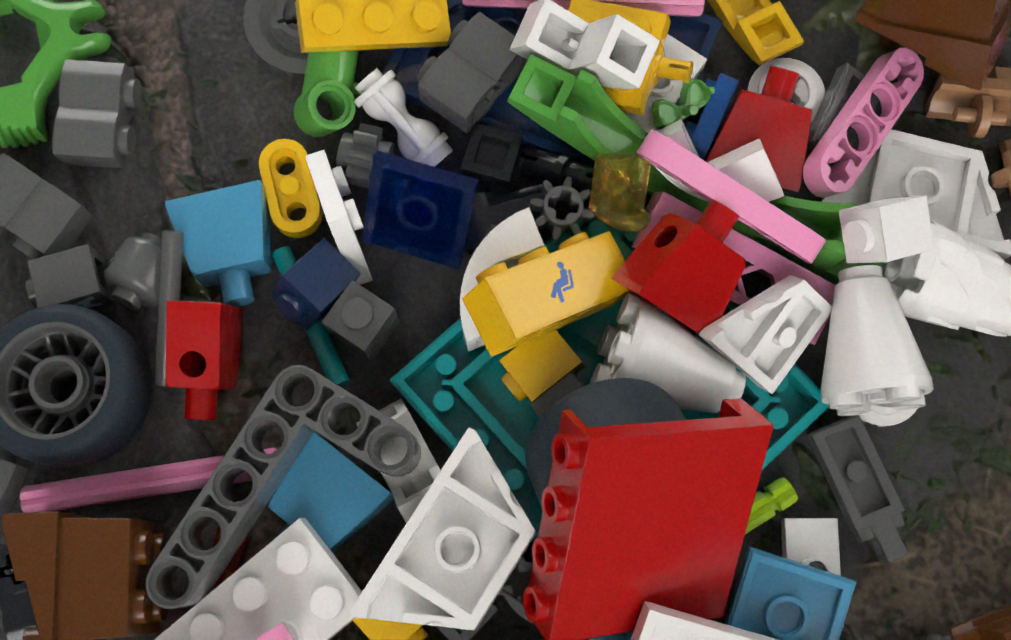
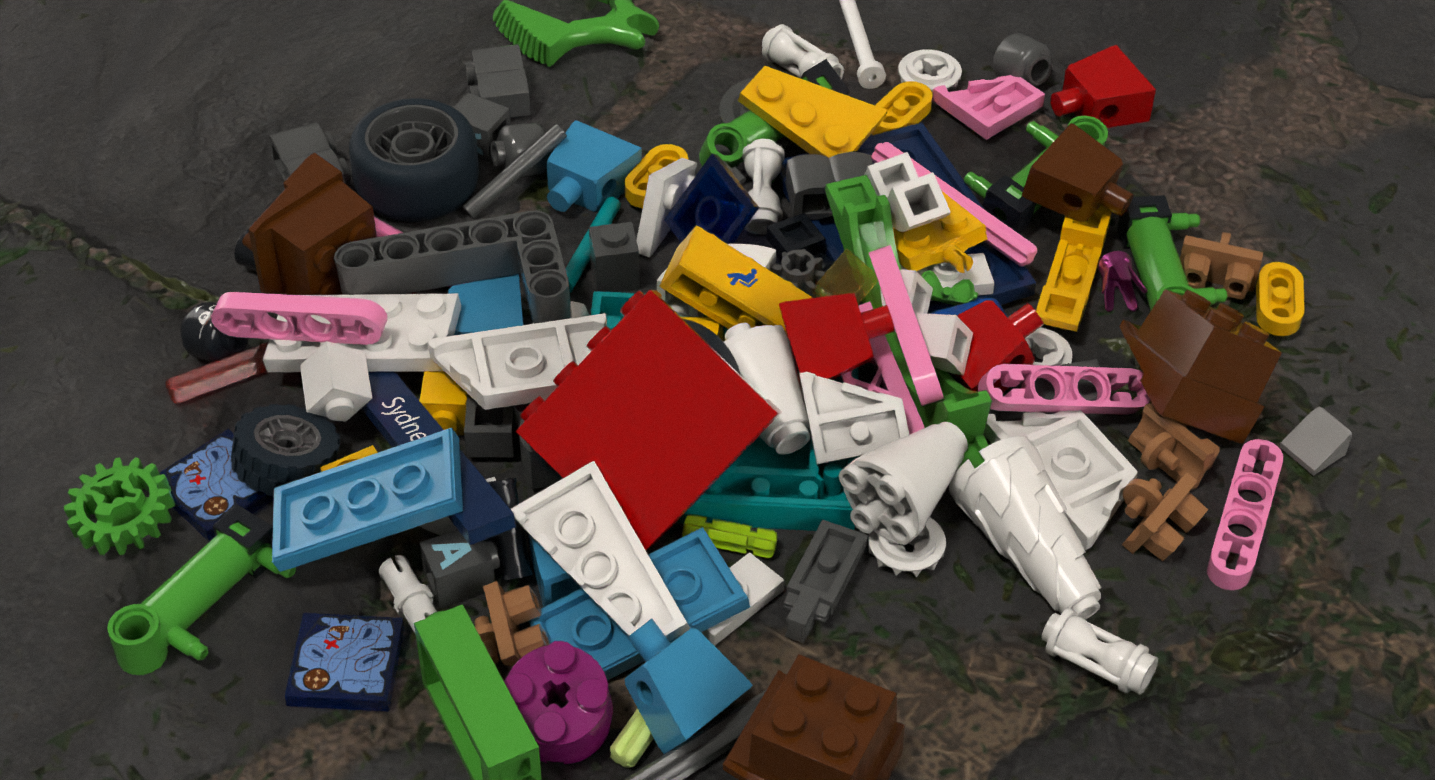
camera: 45 degrees right, 30 degrees down
dark grey brick [52,59,142,169] -> none
red torso [165,300,244,420] -> none
dark blue brick [271,238,361,331] -> none
white brick [839,195,934,263] -> none

